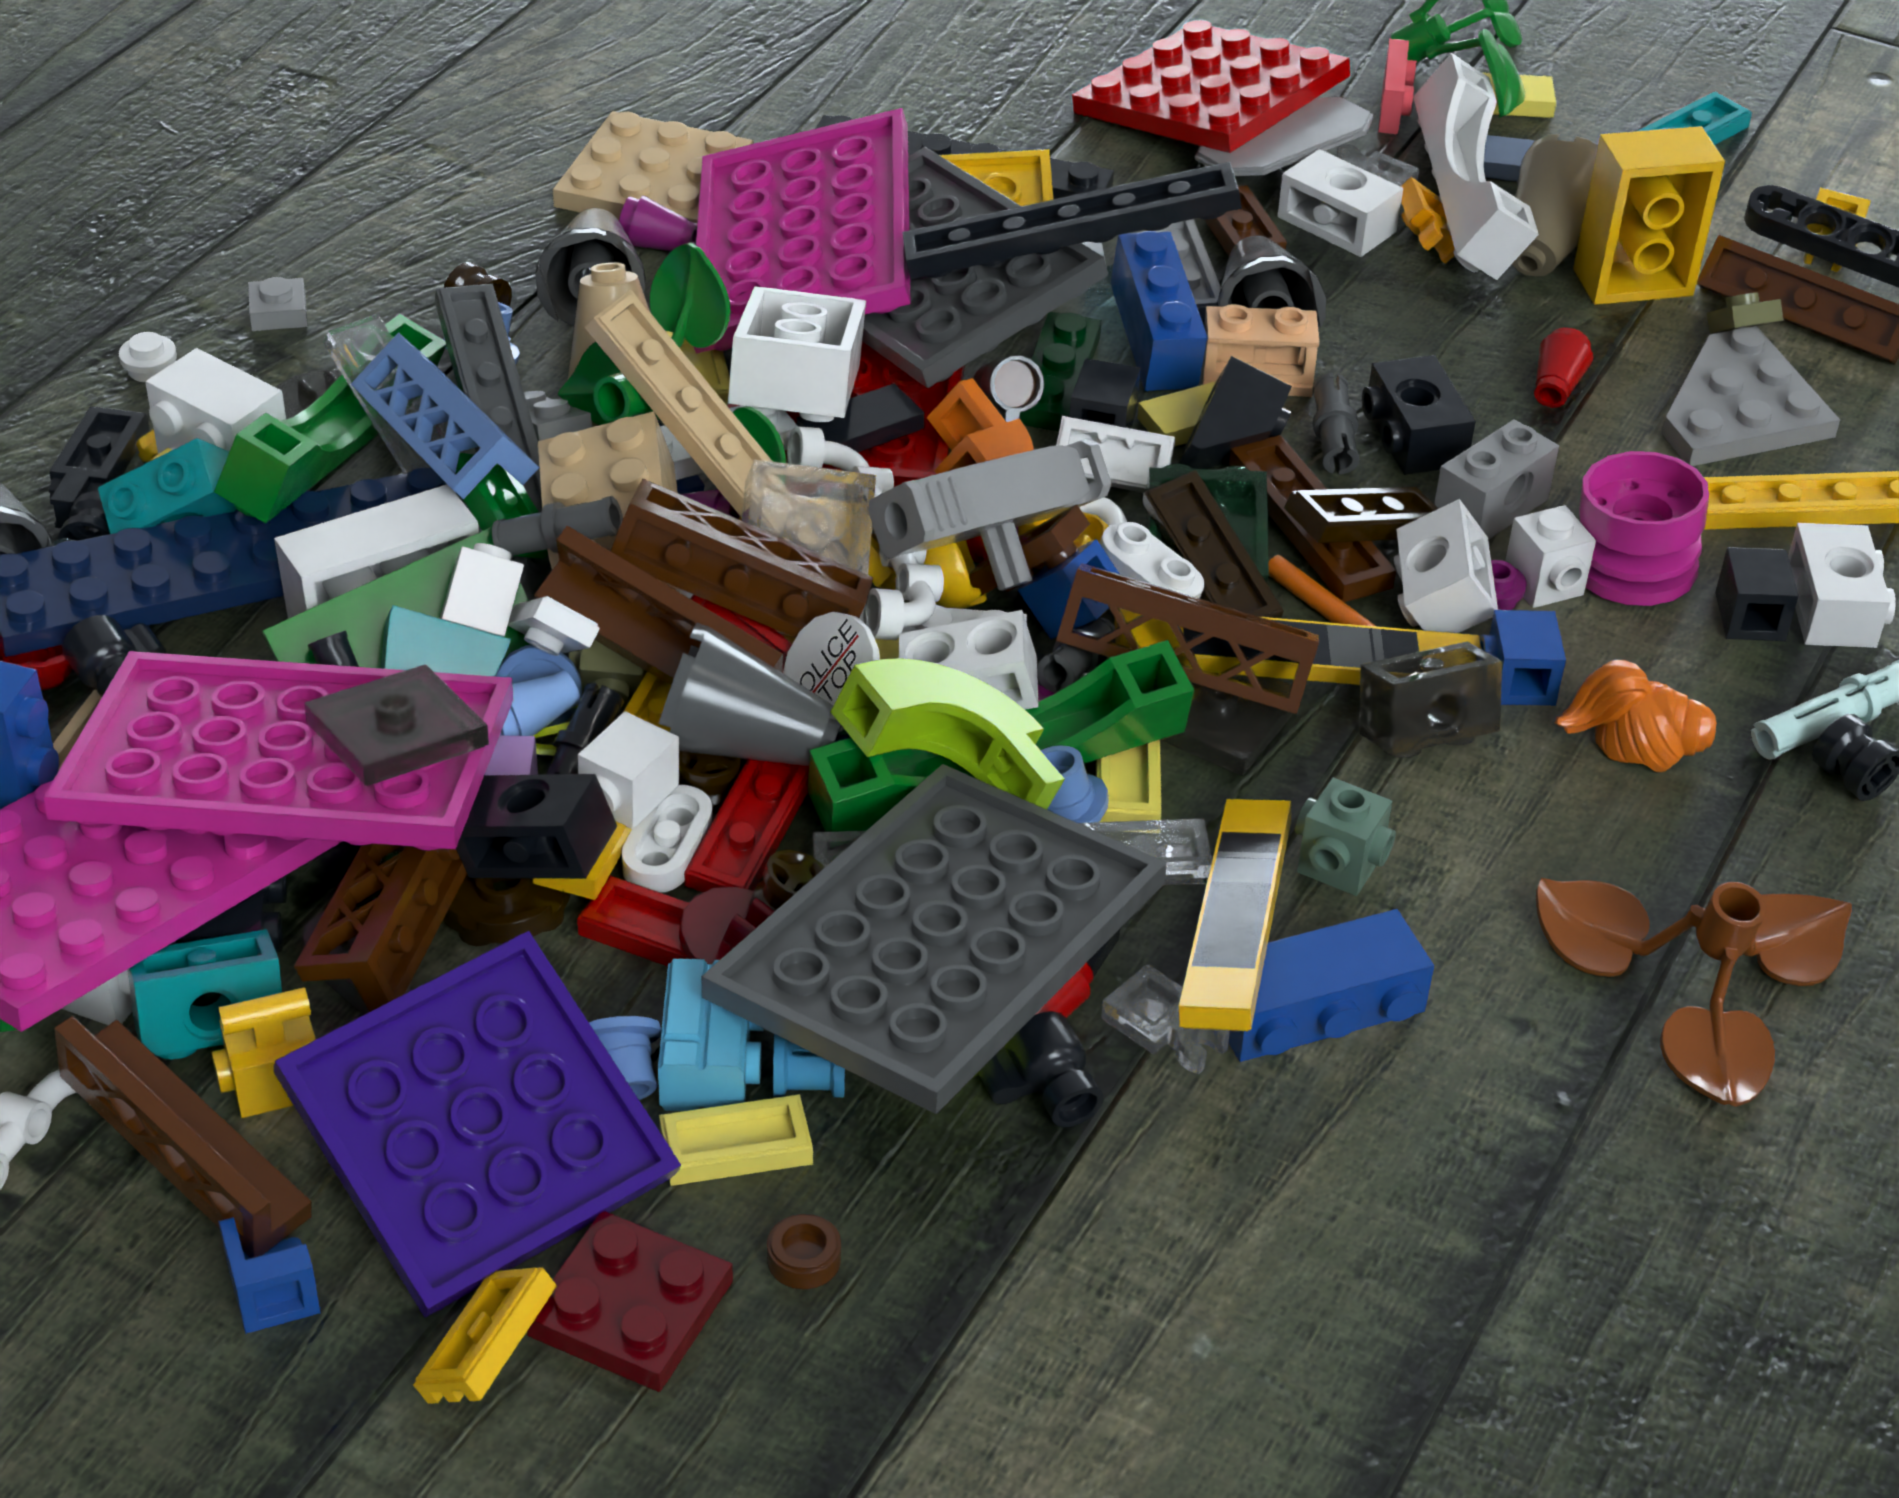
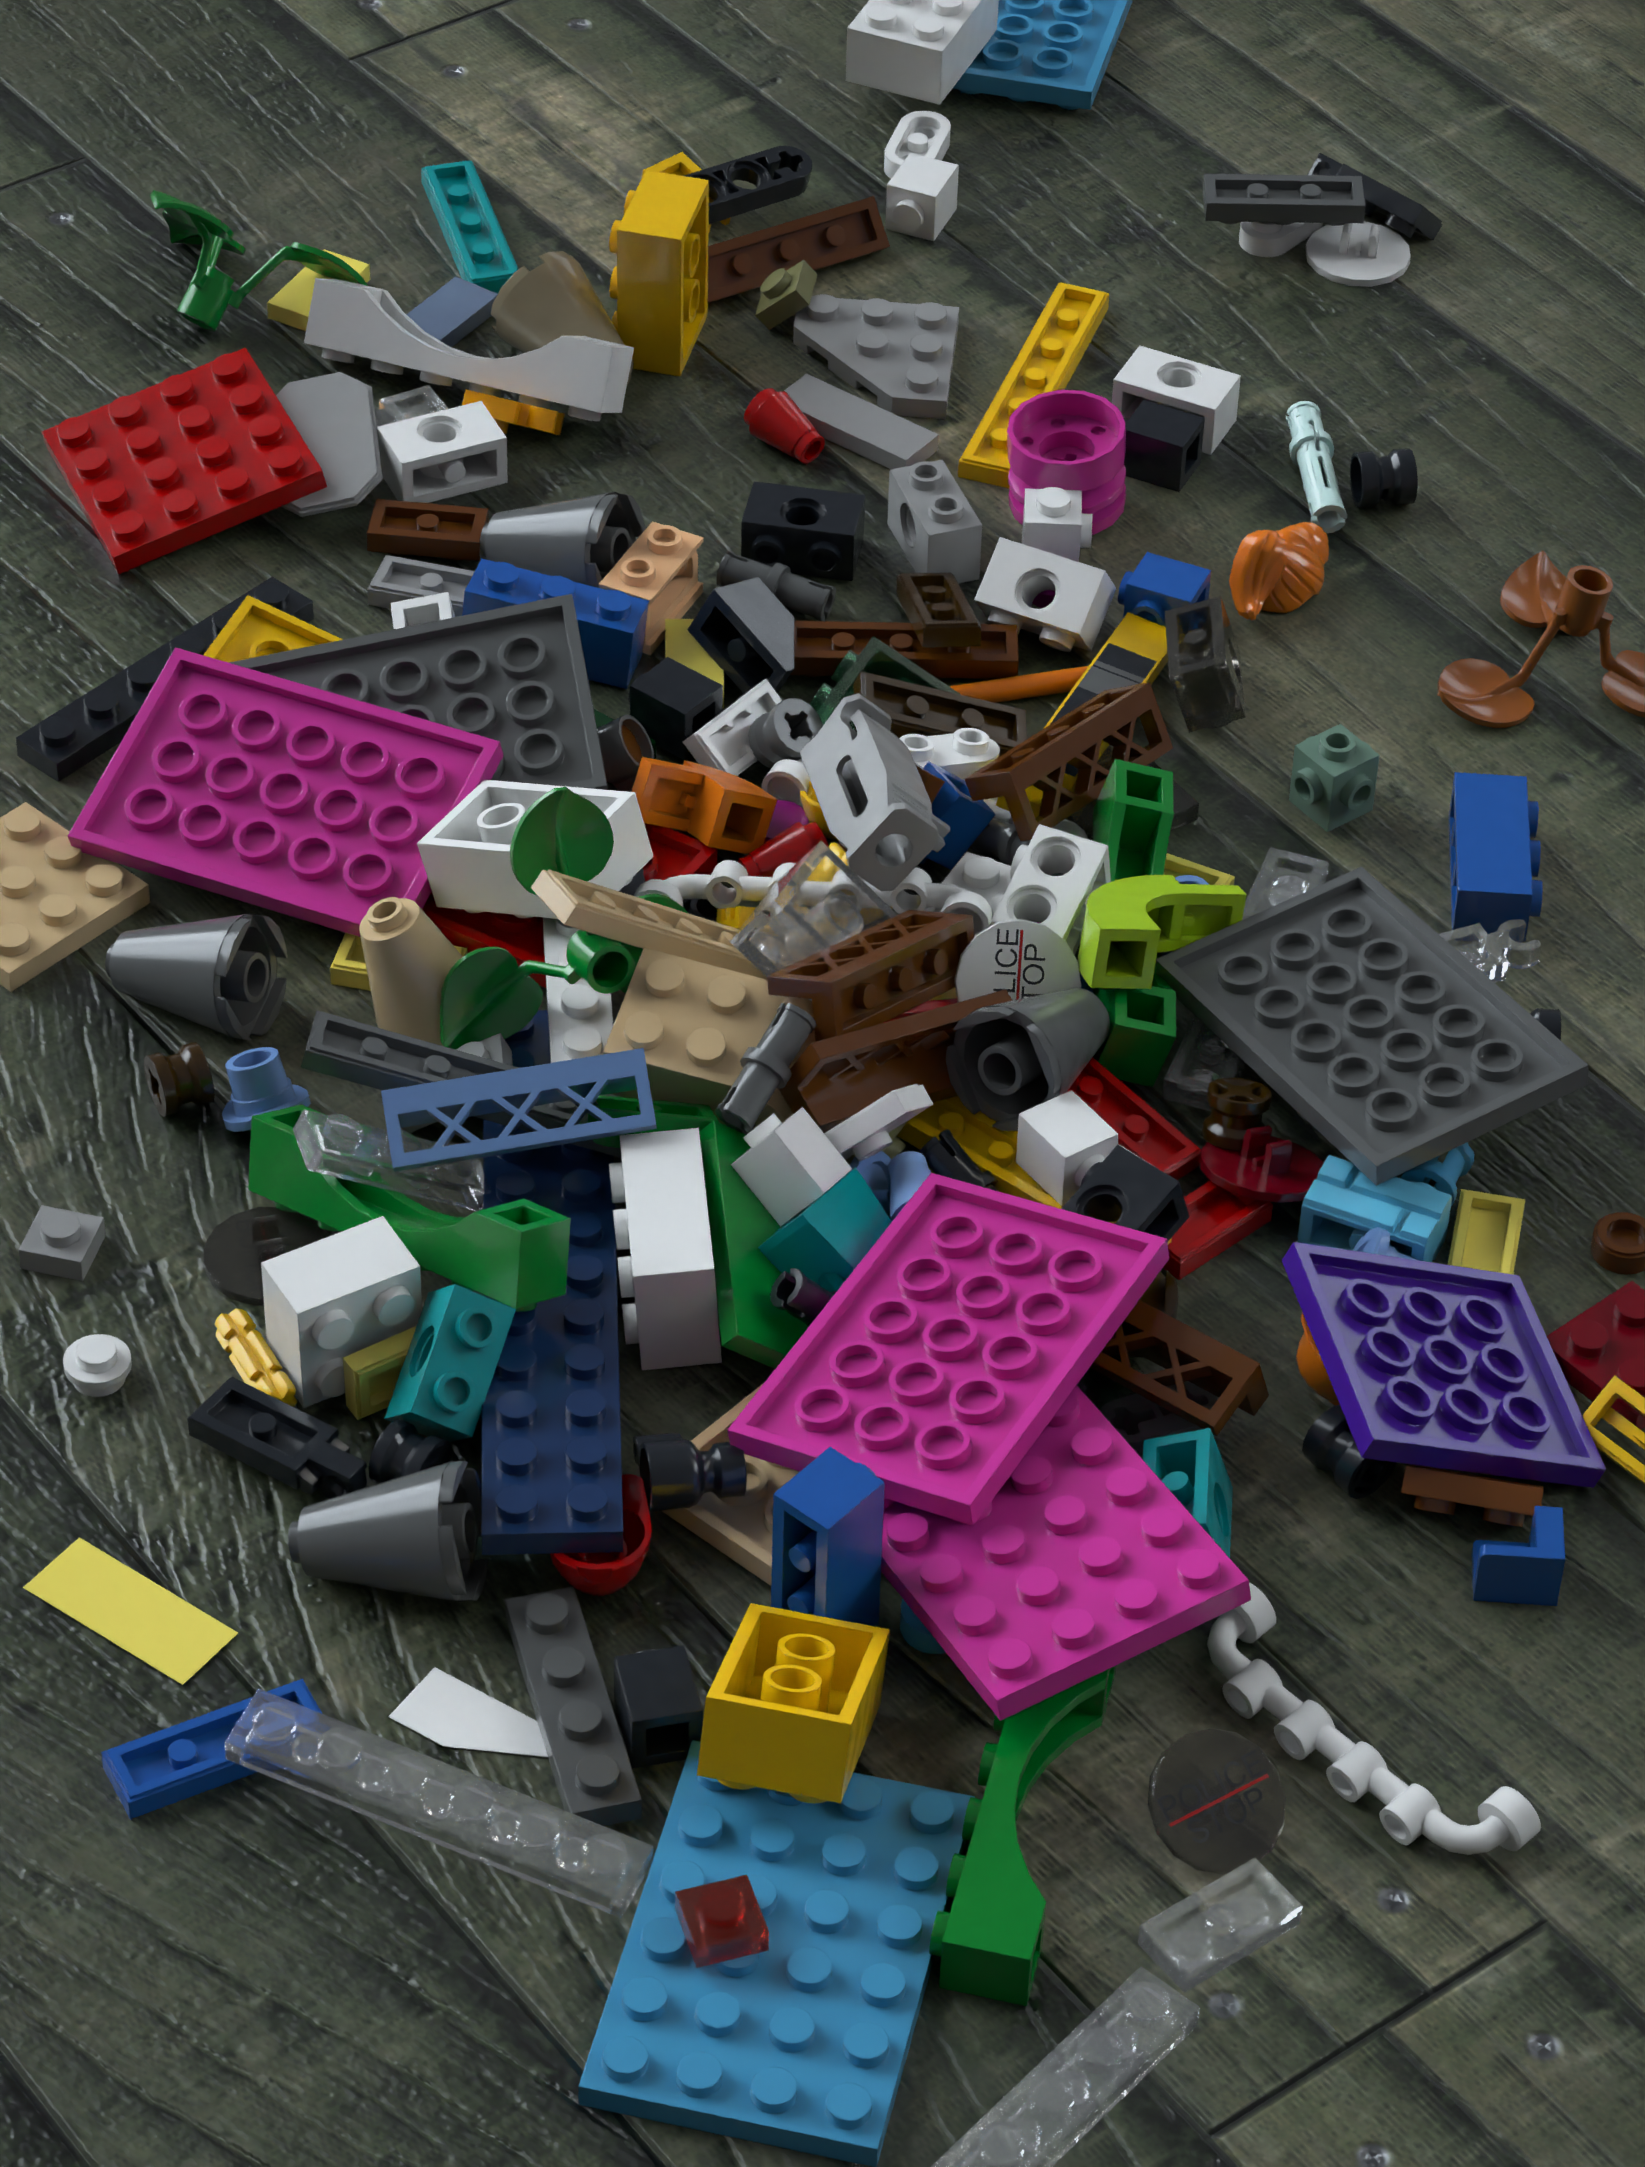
camera: 65 degrees left, 0 degrees up
reddish brown fence [54,1016,312,1258] -> none
yellow brick [211,987,316,1118] -> none
clear smoke plate [304,664,489,786] -> none
magenta cone [619,195,697,251] -> none
black plate [902,162,1242,279] -> none
tile [1179,799,1291,1031] -> none
coral plate [1378,39,1416,135] -> none
none -> dark grey wheel [748,698,823,769]
none -> light grey tile [784,374,939,469]
none -> dark orange plate [1401,1464,1544,1527]

